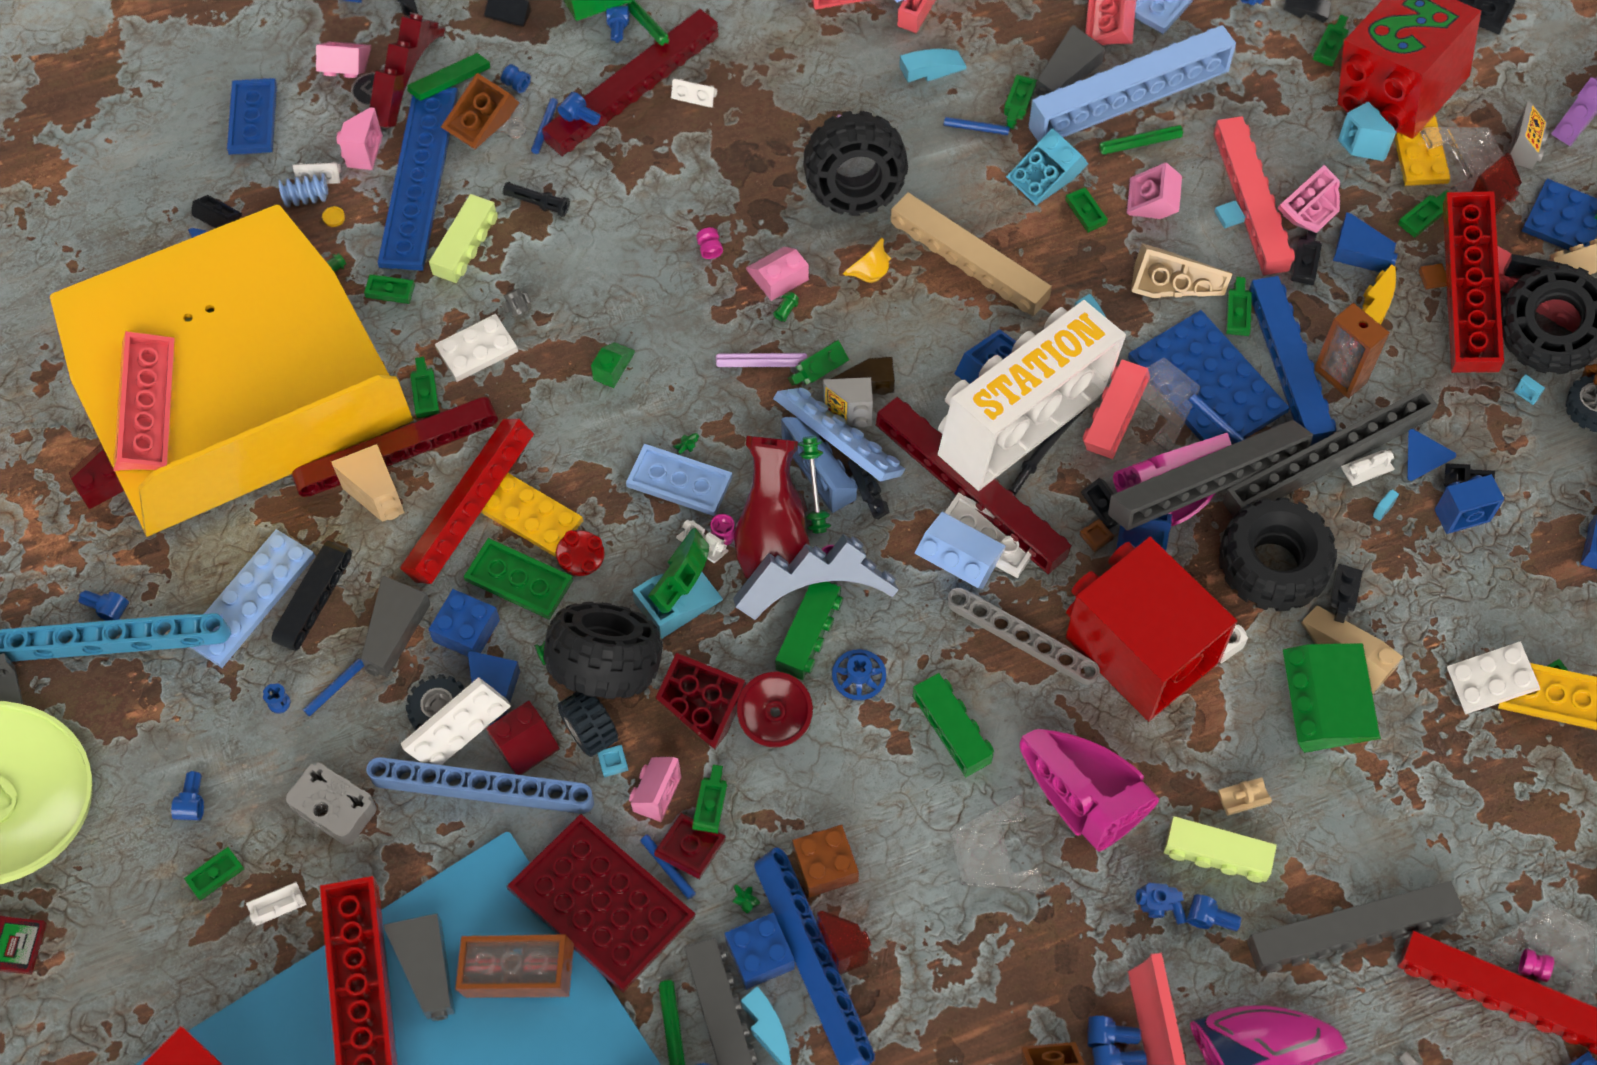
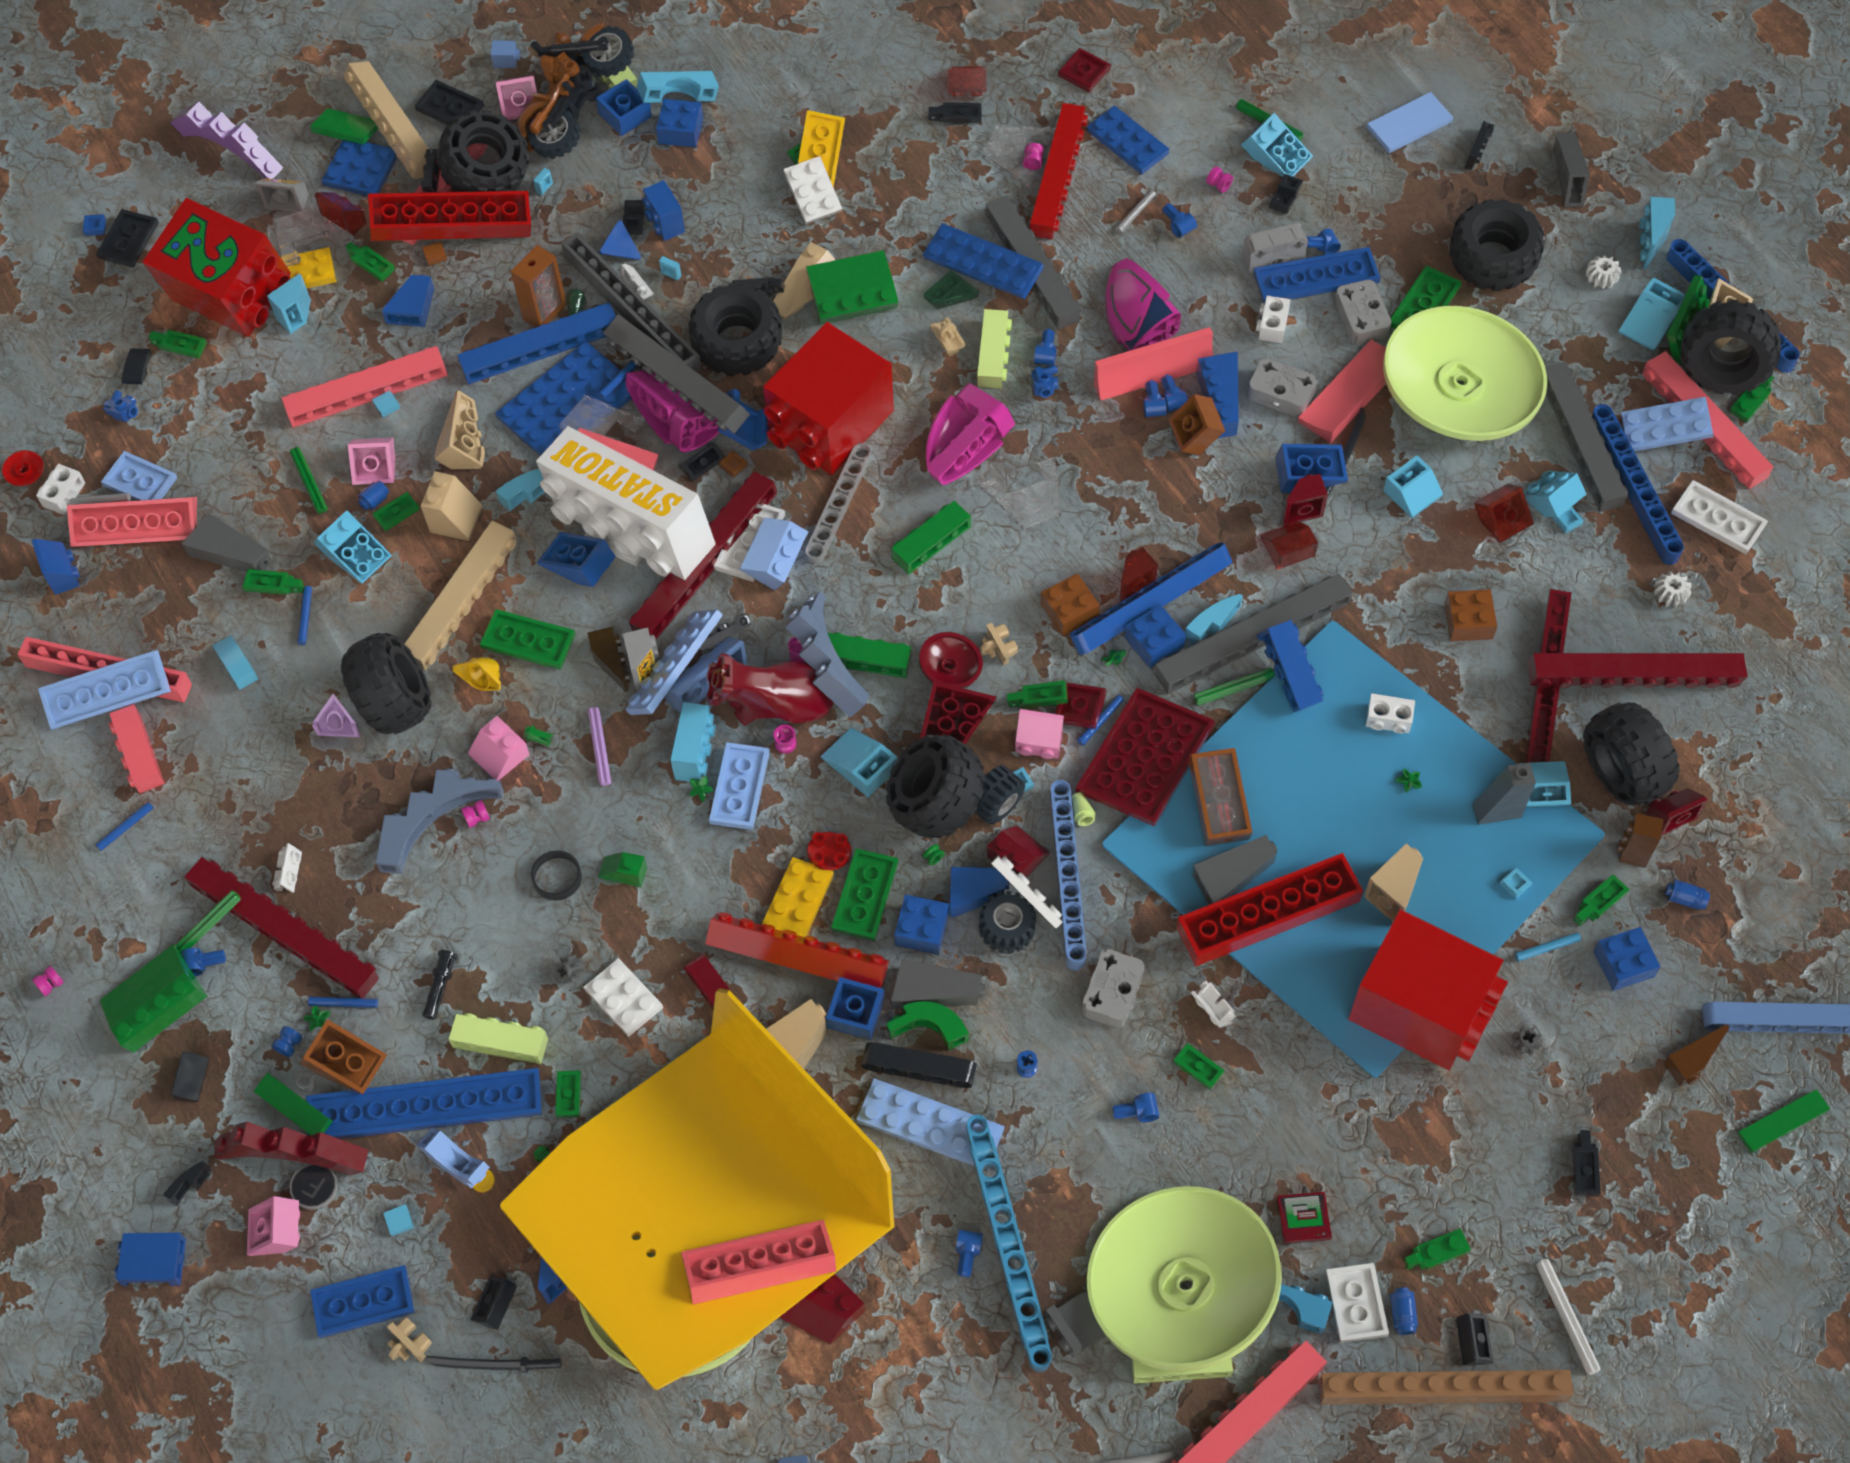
camera: 100 degrees left, 0 degrees up
light blue piece [279,173,328,207] -> none
white hinge [293,162,341,184] -> none
blue bar [303,658,364,717] -> none
bright pink slope [337,108,383,170] -> none
green hinge [410,357,440,418] -> none
blue axle [557,92,601,125] -> none
green slope [648,528,709,613] -> none
white hinge [676,520,729,563] -> none
green hinge [787,340,849,386] -> none
green axle [798,436,831,534] -> none
blue wheel [832,649,886,701] -> none
light blue brick [1029,25,1236,143] -> none
green hinge [1226,277,1252,336] -> none
bright pink wedge [1278,165,1340,233] -> none
black hinge [1291,230,1322,286] -> none
yellow slope [1362,264,1396,325] -> none
none -> green plant [303,1006,331,1033]
none -> blue brick [358,481,389,511]
none -> sand blue arch [376,768,504,874]
none -> medium azure tile [383,1204,414,1236]
none -> tan hips [387,1317,432,1362]
none -> light blue arch [416,1128,490,1188]
none -> tan slope [421,471,483,541]
none -> black sword [425,1356,562,1373]
none -> green plate [480,609,576,670]
none -> black tyre [531,850,582,901]
none -> clear green cone [566,289,586,317]
none -> medium azure brick [671,702,716,782]
none -> blue brick [826,977,885,1040]
none -> green arch [886,1001,969,1051]
none -> blue plate [923,223,1044,300]
none -> clear green wing [924,270,979,309]
none -> tan hips [980,623,1018,665]
none -> yellowish green cone [1071,792,1095,826]

